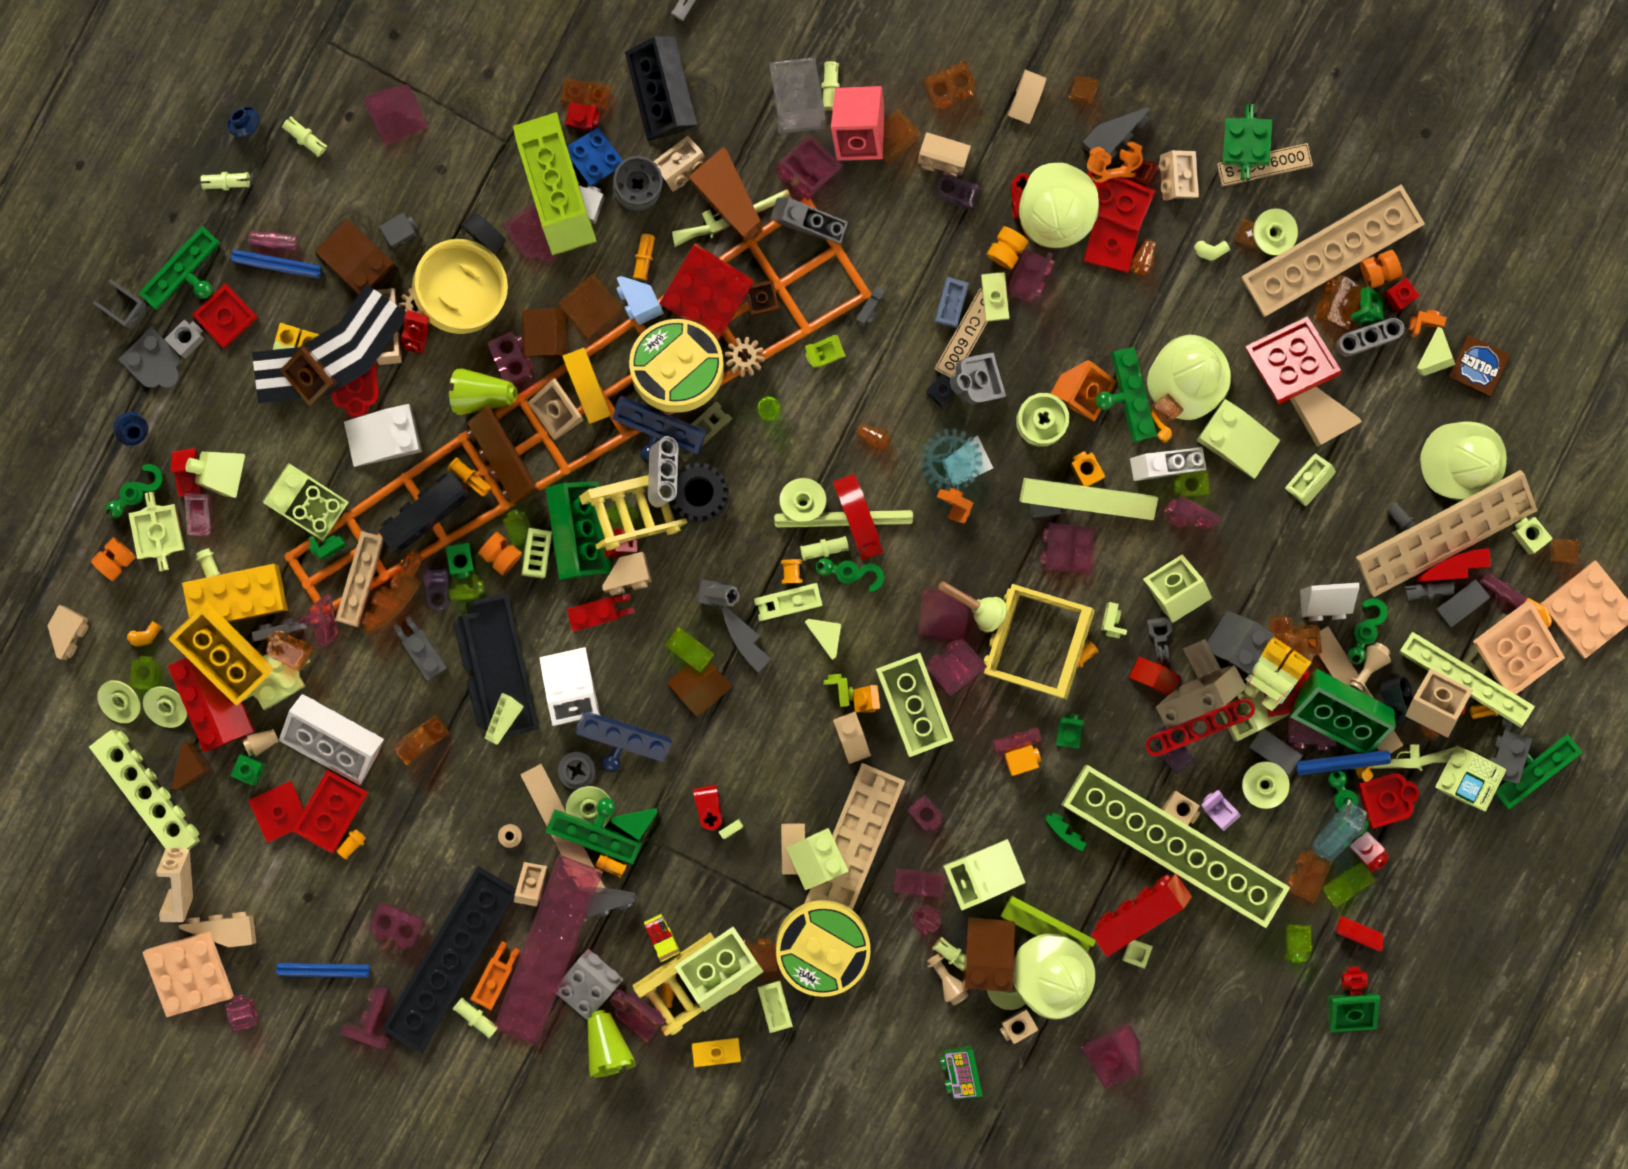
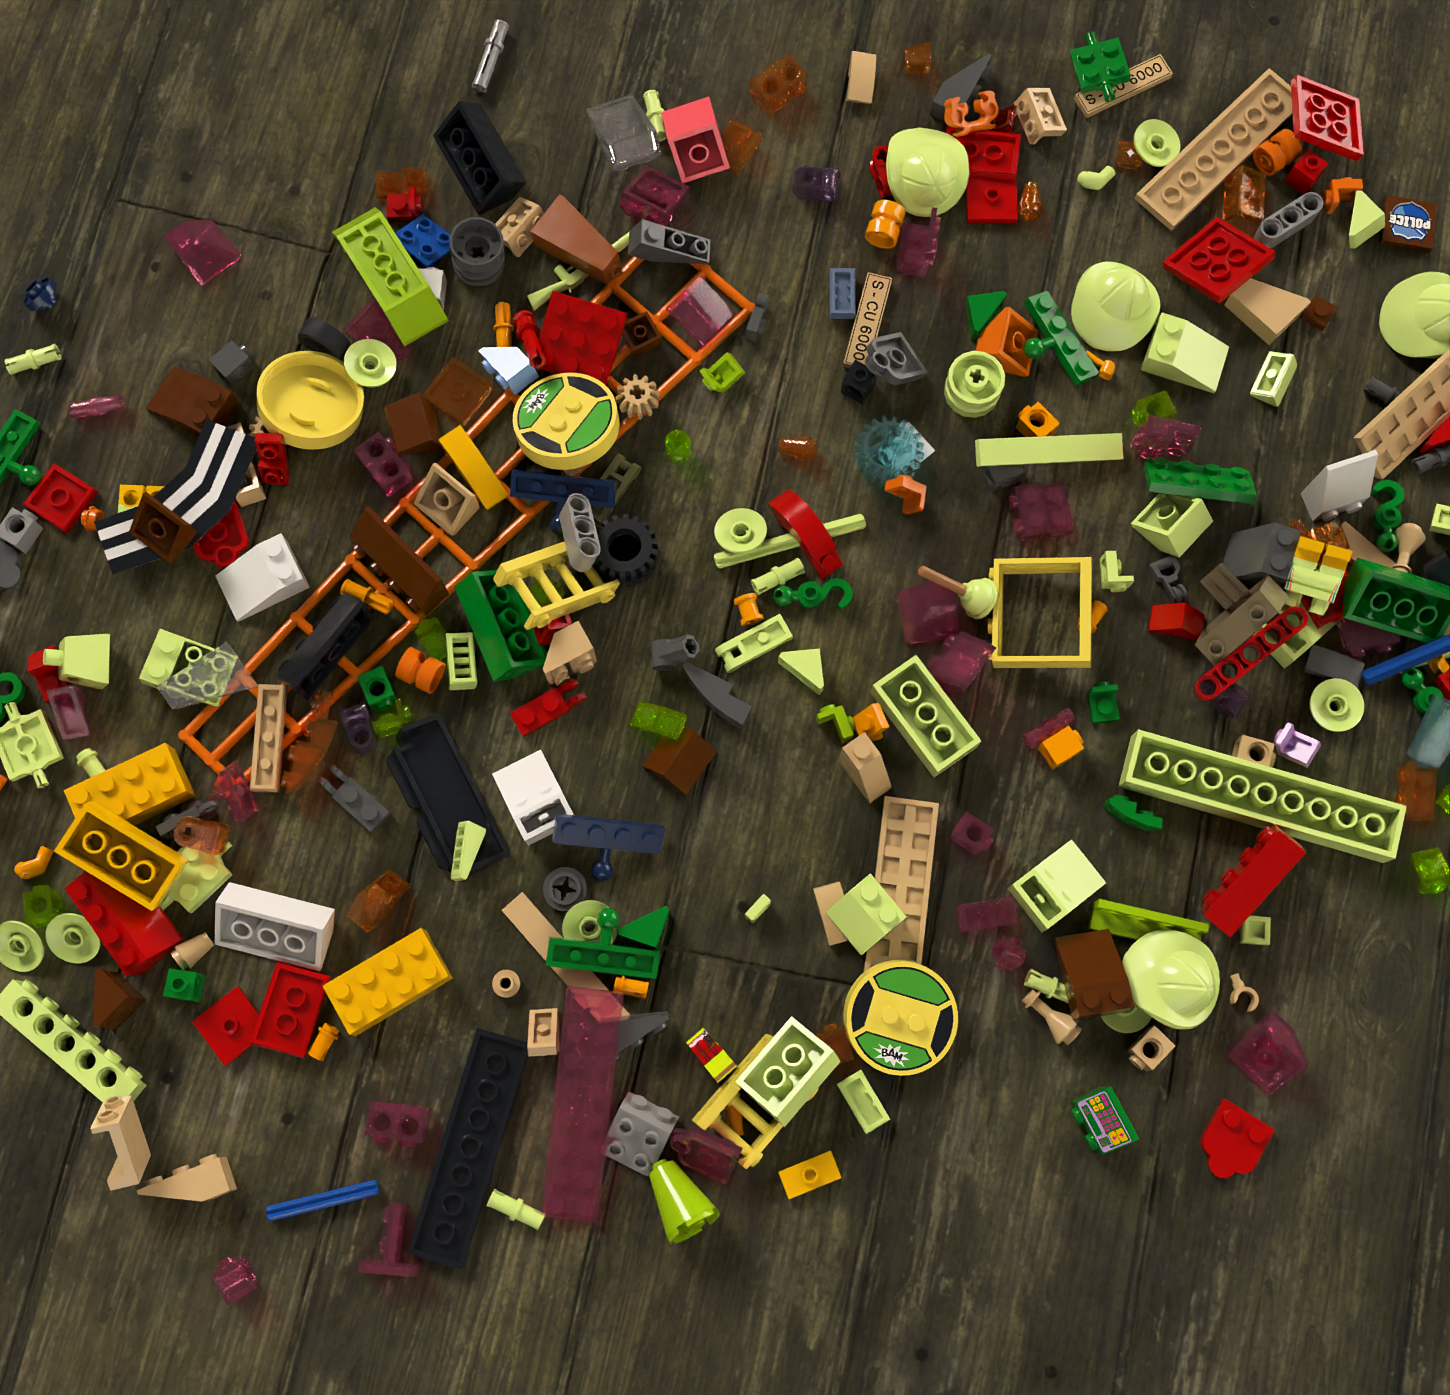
camera: 15 degrees left, 10 degrees down
light nougat plate [143,931,234,1017] -> none
blue axle [231,250,323,279] -> none
yellowish green pin [282,116,327,157] -> none
green bracket [308,535,348,560] -> none
lime cone [449,368,517,415] -> none
orange hinge [470,941,520,1010] -> none
red piece [693,784,722,830] -> none
tan slope [918,132,971,178] -> none
yellowish green plate [981,272,1009,322] -> none
white slope [1130,447,1206,481] -> none
clear orange tile [1150,393,1184,425] -> none
green bracket [1351,287,1383,327] -> none
none -> orange plate [81,506,105,532]
none -> clear wing [156,642,258,710]
none -> yellow brick [323,928,453,1036]
none -> yellowish green dish [344,339,396,388]
none -> red pin [512,310,546,368]
none -> clear pink slope [666,276,735,346]
none -> green slope [964,291,1007,342]
none -> green plate [1143,458,1257,504]
none -> red plate [1200,1099,1275,1178]
none -> tan piece [1230,973,1259,1012]
none -> red plate [1291,75,1364,161]
none -> reddish brown plate [1300,294,1338,331]

